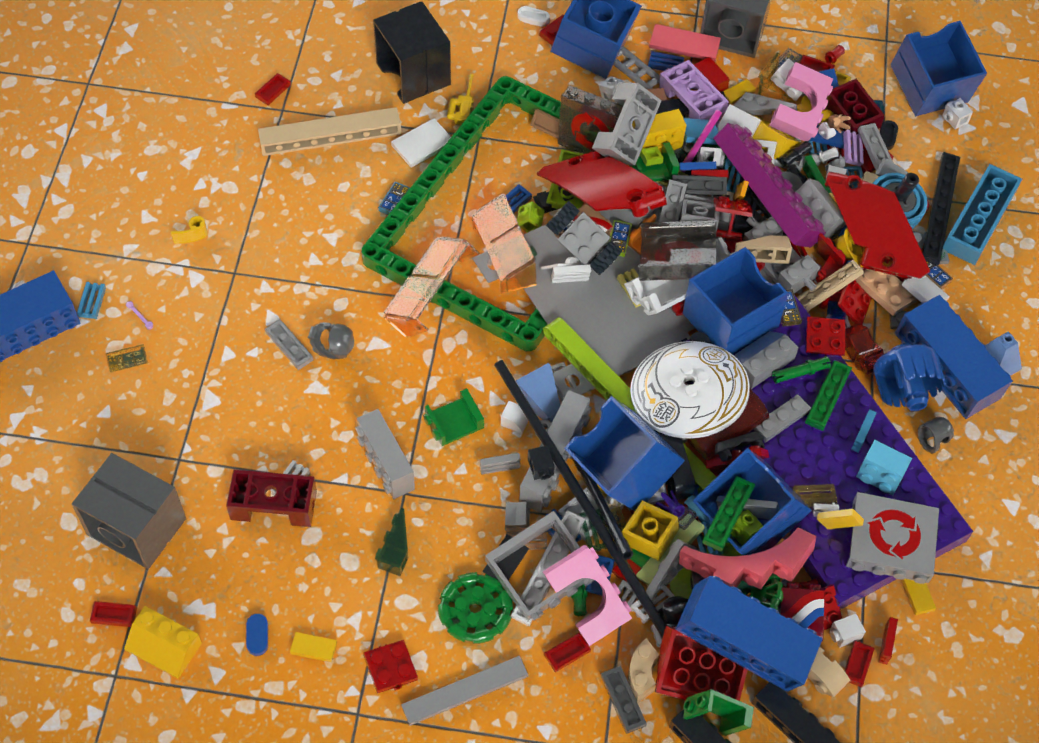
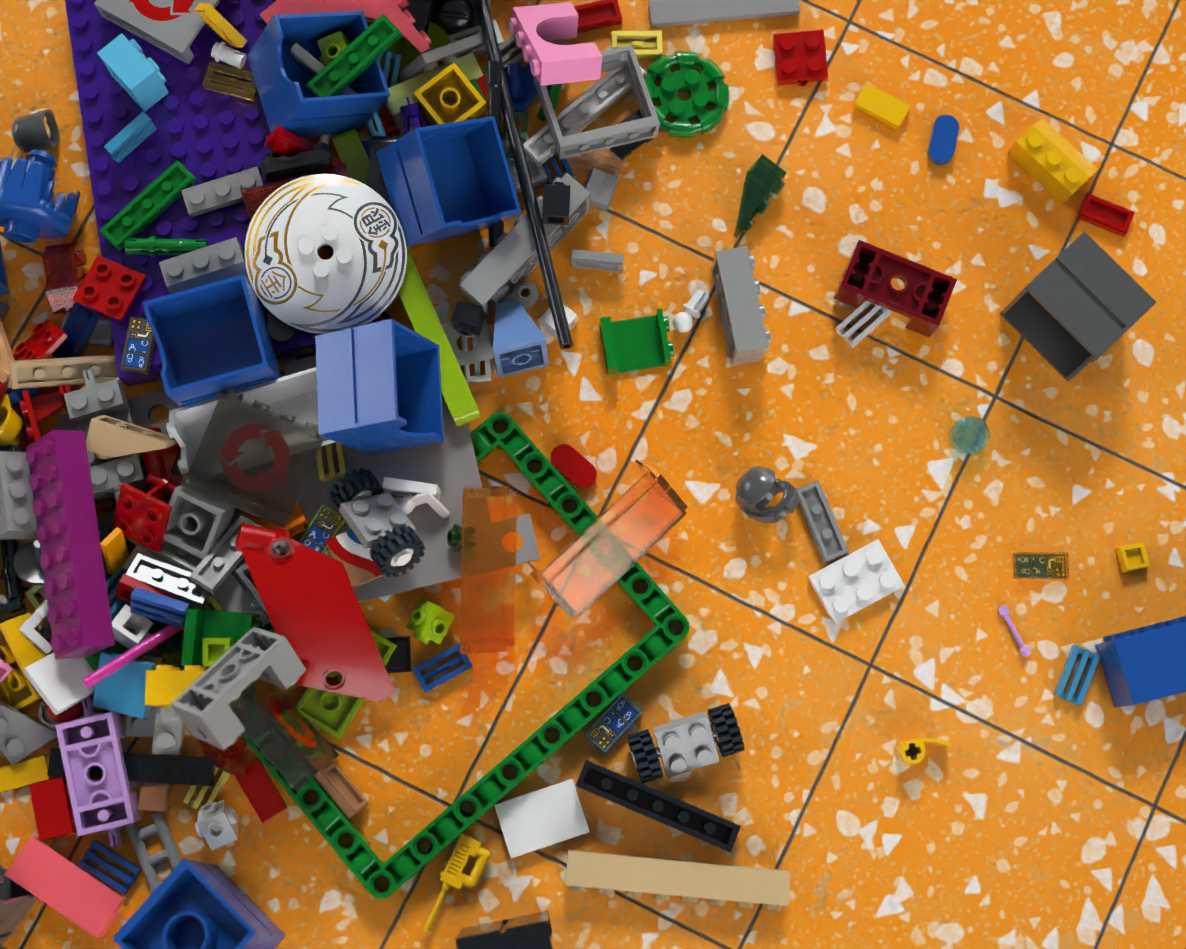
camera: 165 degrees left, 20 degrees up
none -> piece [315,319,444,455]
none -> black plate [451,301,485,336]
none -> clear blue brick [504,62,528,103]
none -> red tile [551,444,597,489]
none -> black brick [575,760,741,852]
none -> light yellow tile [611,31,662,59]
none -> plate [627,703,745,784]
none -> white axle [673,290,709,333]
none -> white plate [807,539,905,624]
none -> clear light blue wheel [949,416,990,455]
none -> yellow tile [1115,542,1150,573]

